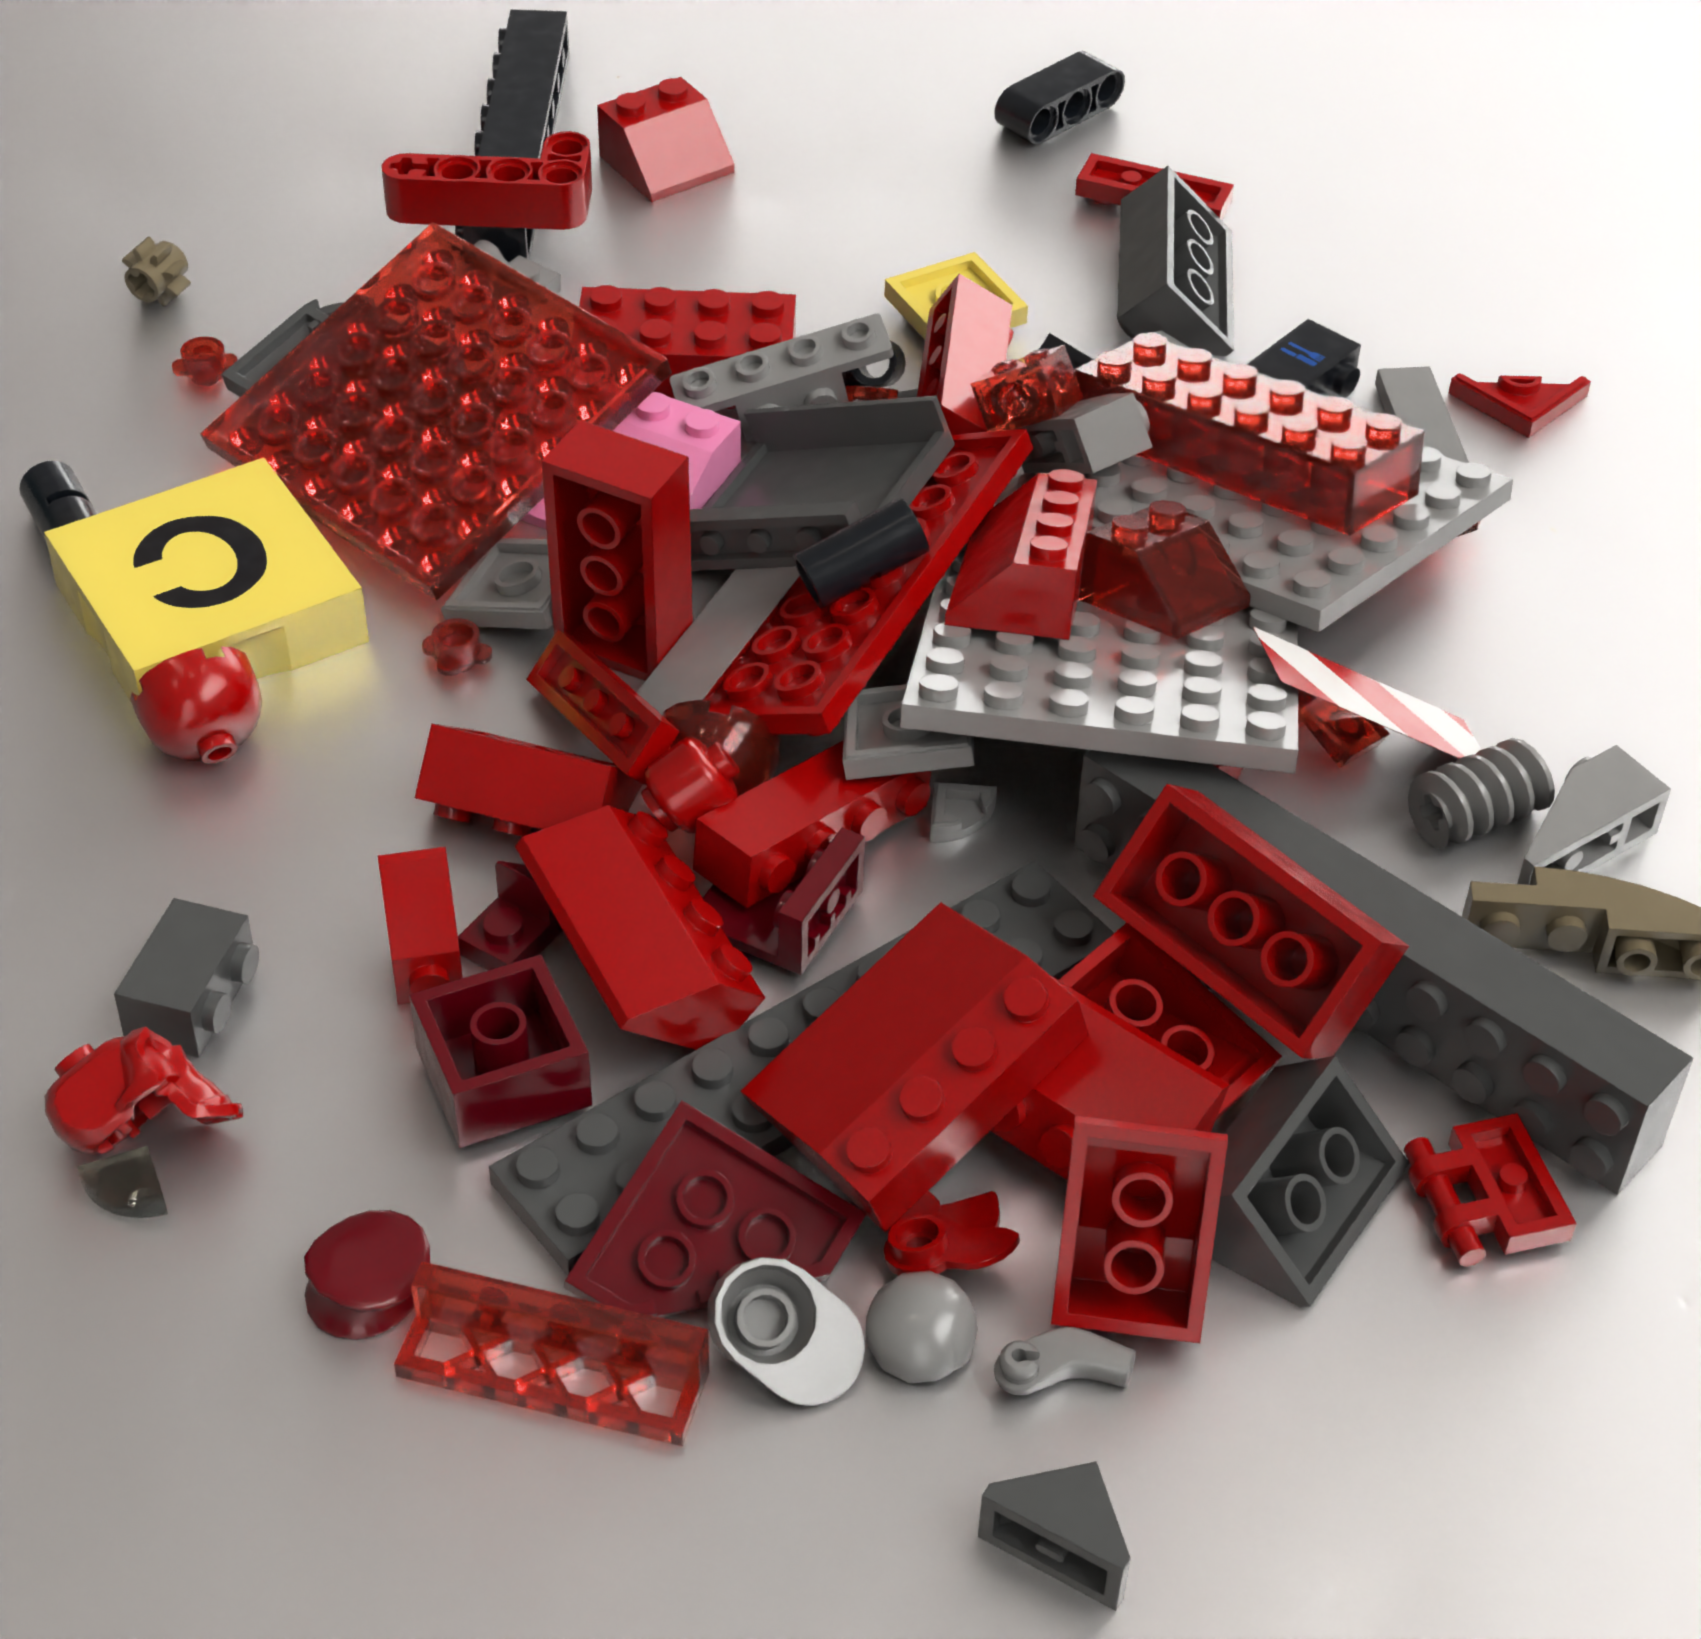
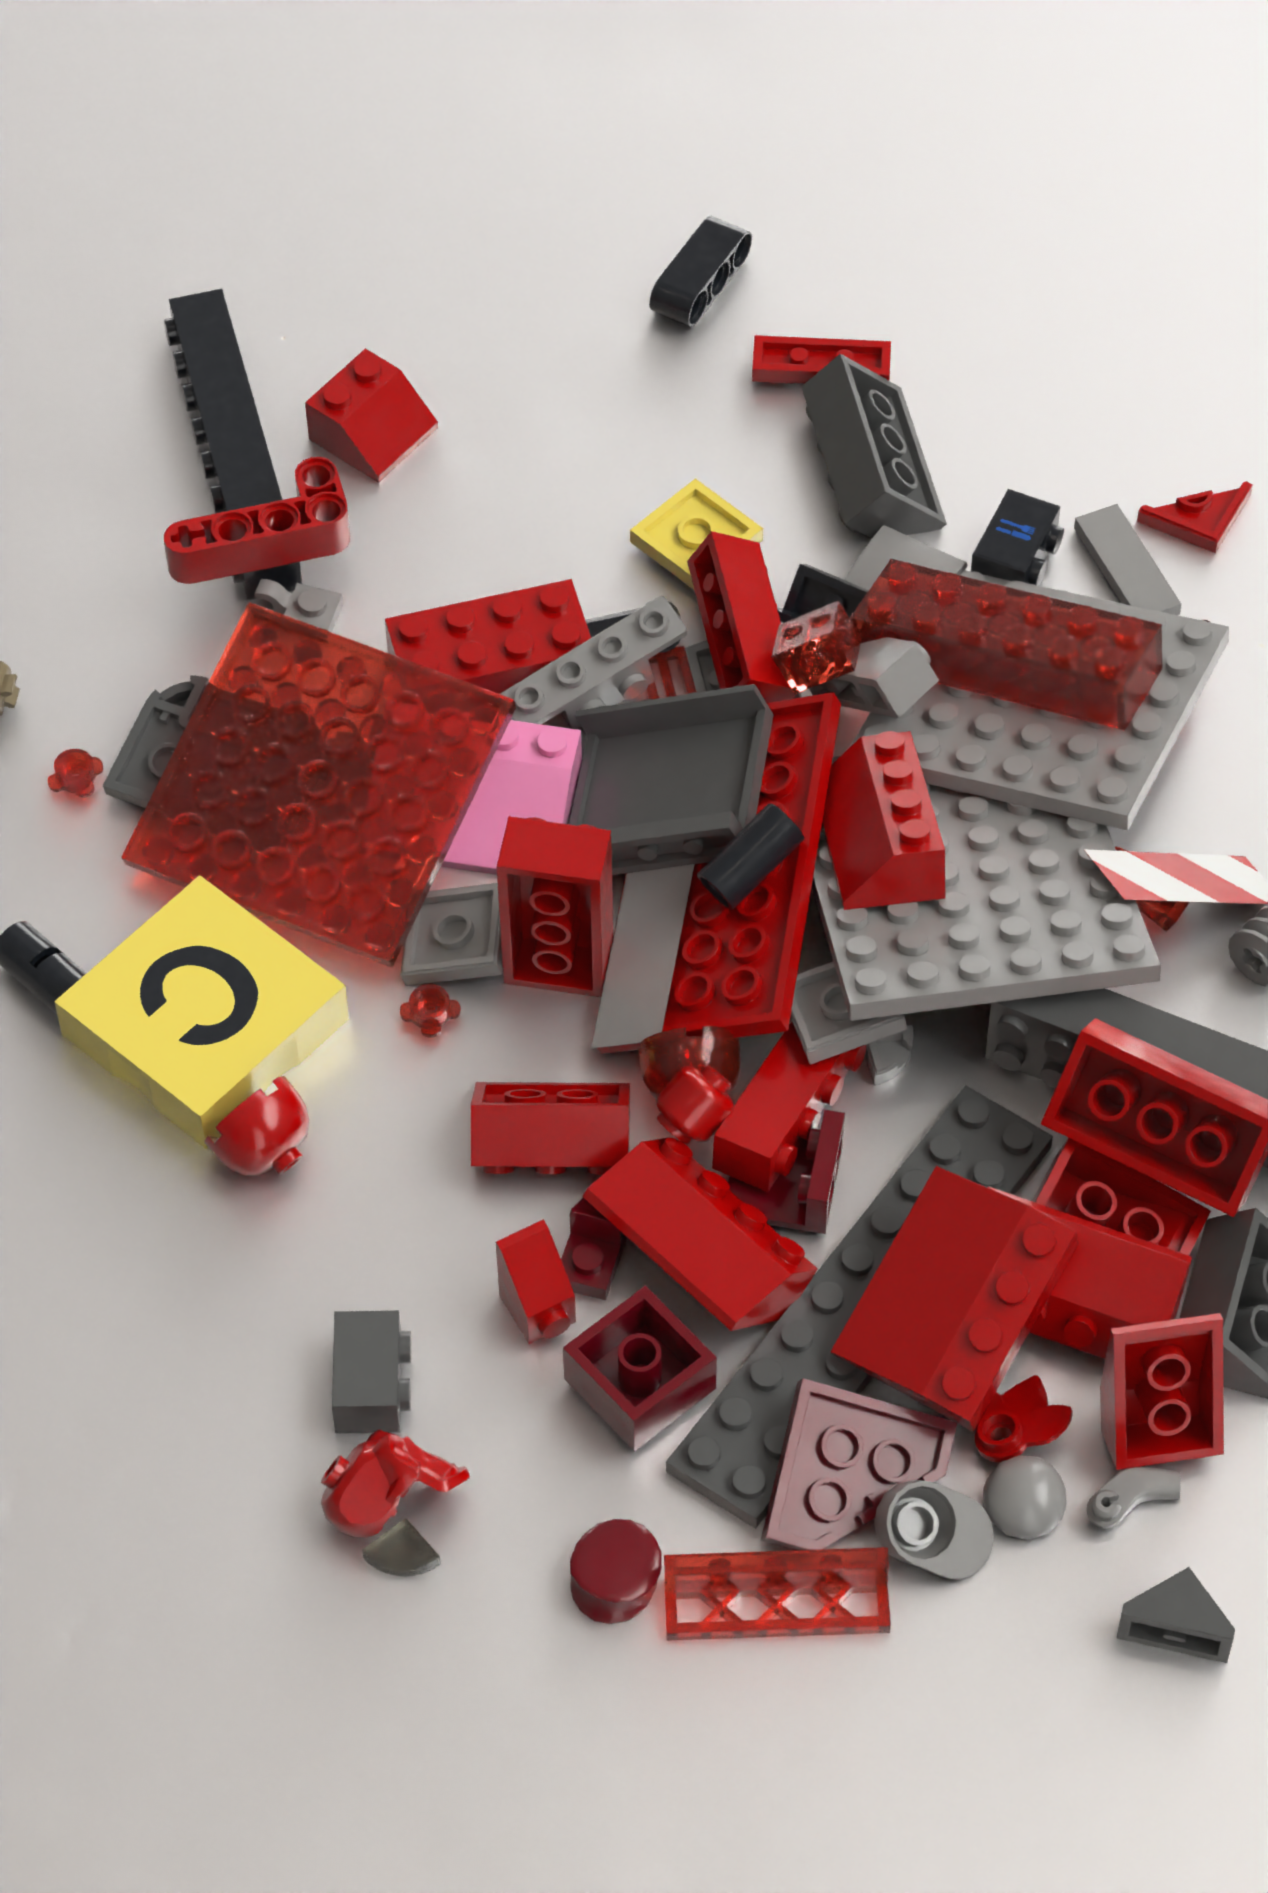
camera: 15 degrees left, 10 degrees up
red plate [526,629,680,785] -> none
clear red slope [1079,500,1251,639] -> none

